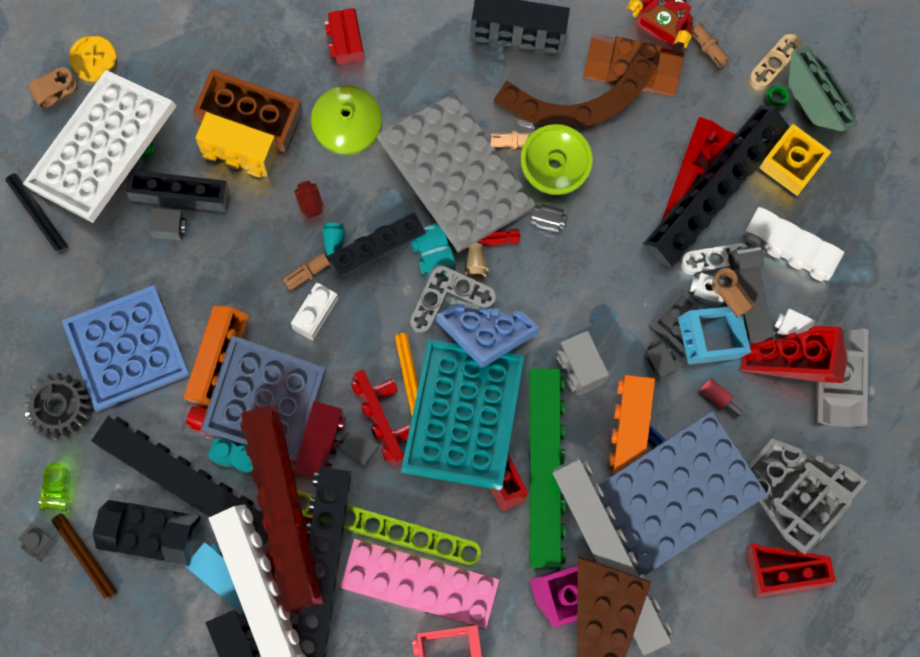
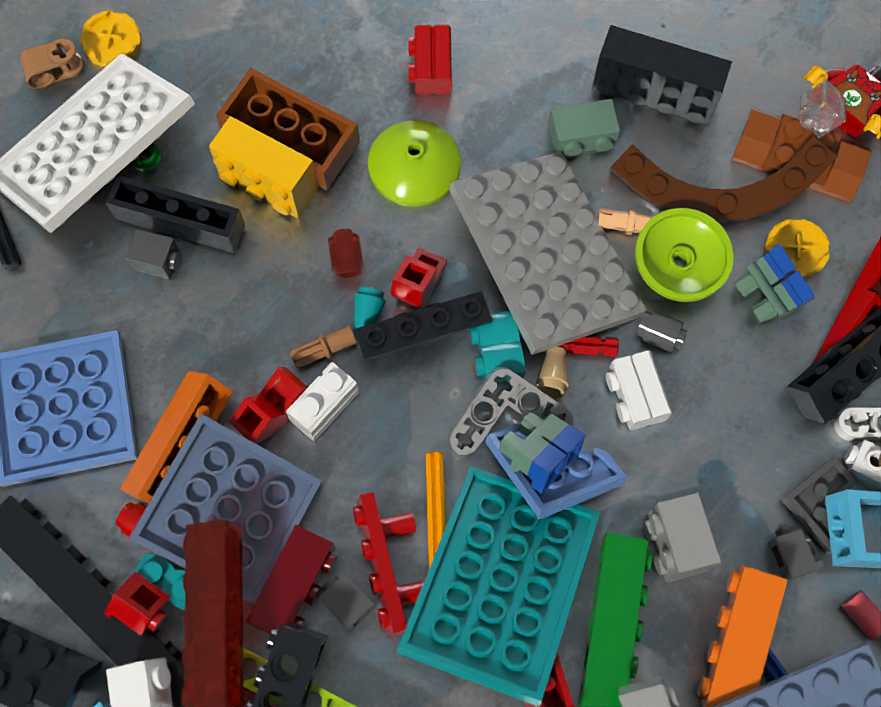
camera: 15 degrees right, 5 degrees down
none -> red brick [104,571,170,636]
none -> red brick [228,366,308,443]
none -> red brick [391,247,447,309]
none -> hips [499,412,586,494]
none -> sand green brick [548,99,620,157]
none -> white brick [606,350,672,431]
none -> hips [734,243,815,323]
none -> yellow tile [764,218,830,280]
none -> clear brick [799,79,846,138]

